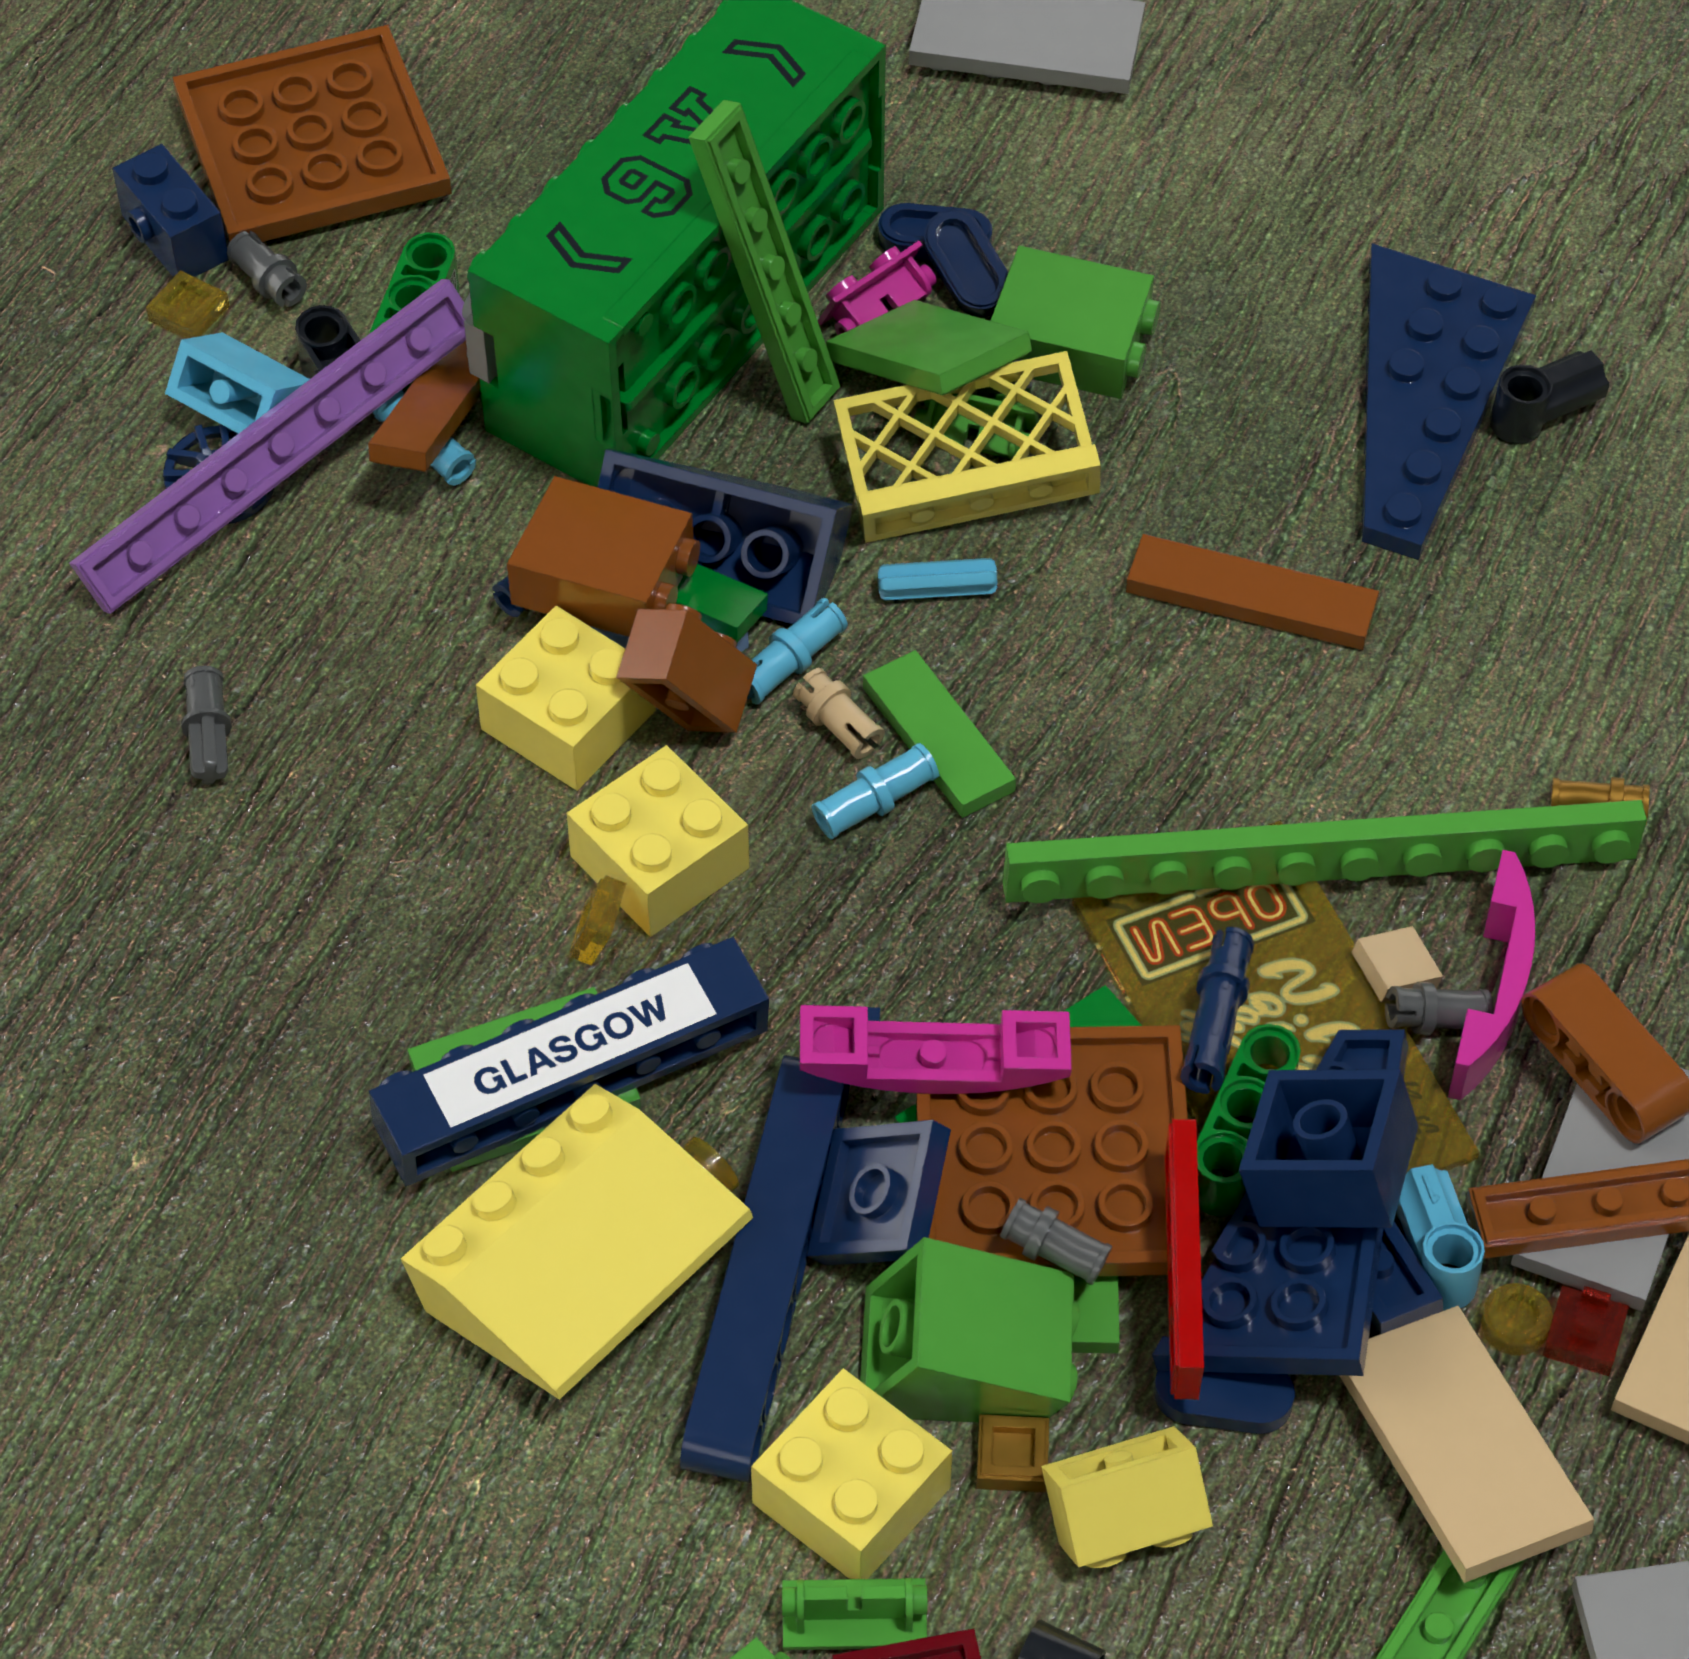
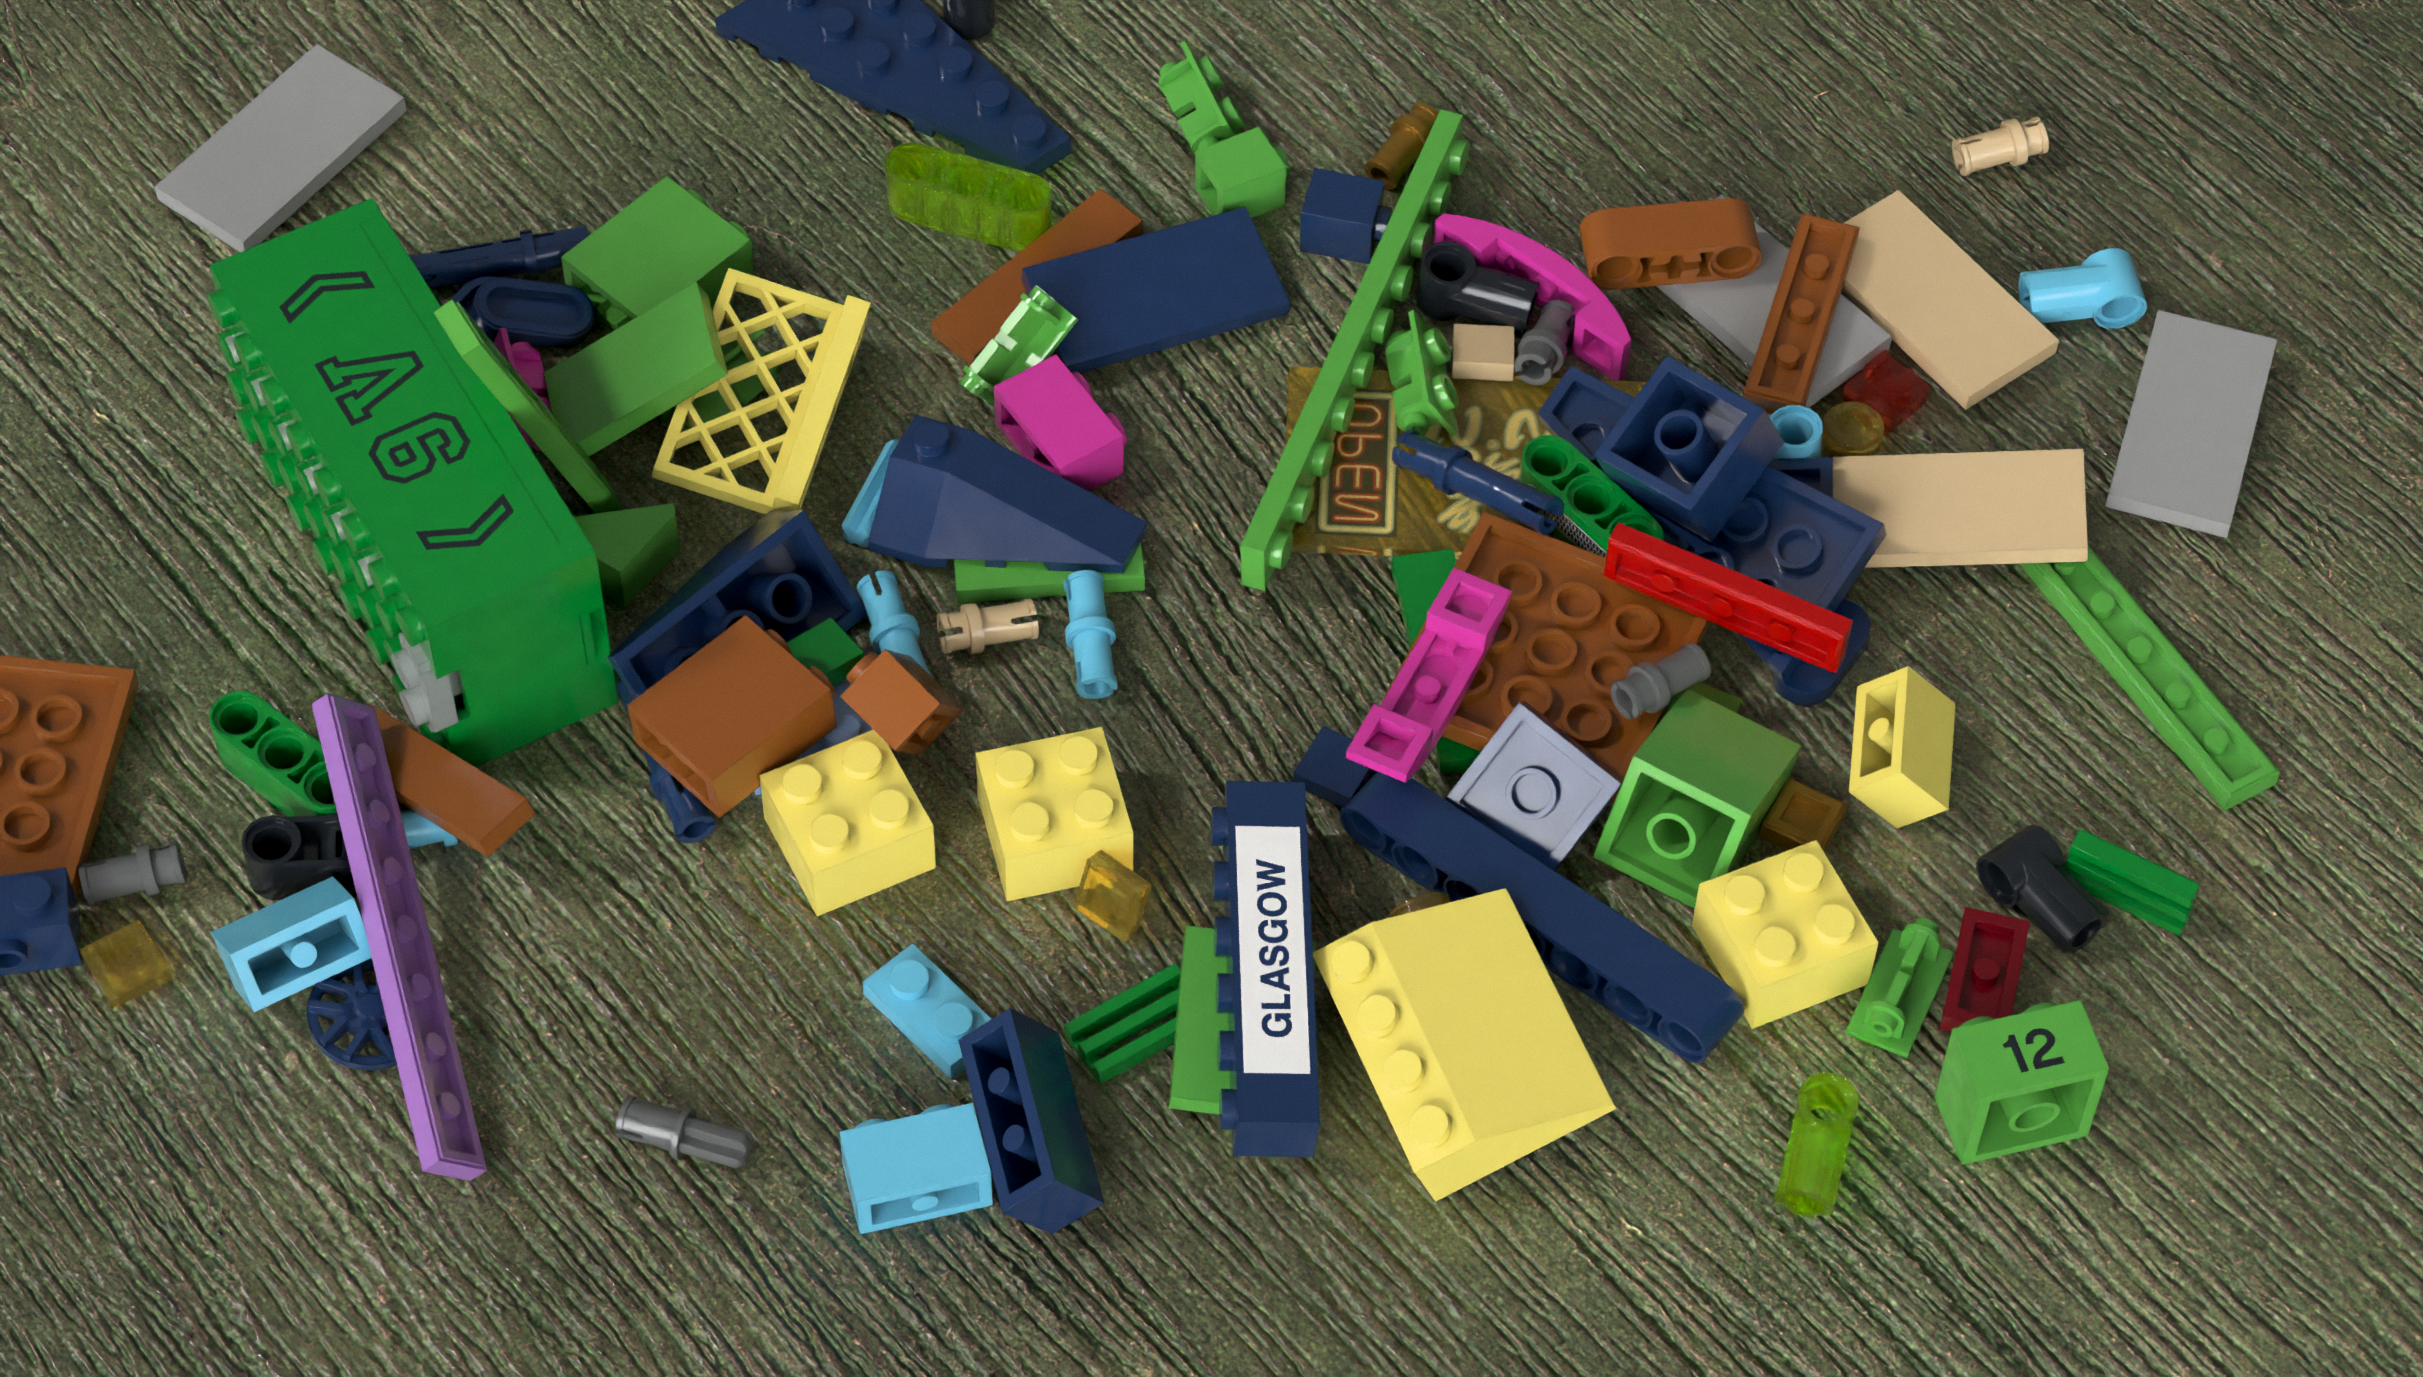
camera: 65 degrees left, 0 degrees up
none -> dark blue pin [408,224,588,289]
none -> bright green slope [574,503,680,608]
none -> medium azure brick [839,1103,993,1234]
none -> medium azure plate [862,943,991,1079]
none -> dark blue wedge [868,415,1148,573]
none -> clear neon green beam [885,142,1052,252]
none -> brick [958,1008,1104,1234]
none -> bright green hinge [960,285,1078,409]
none -> dark pink brick [994,355,1127,491]
none -> dark blue tile [1021,207,1291,373]
none -> green tile [1064,963,1181,1085]
none -> bright green hinge [1158,40,1246,155]
none -> bright green brick [1195,126,1291,219]
none -> dark blue brick [1300,168,1392,264]
none -> bright green hinge [1385,310,1459,436]
none -> black piece [1415,241,1540,334]
none -> clear neon green piece [1775,1072,1858,1219]

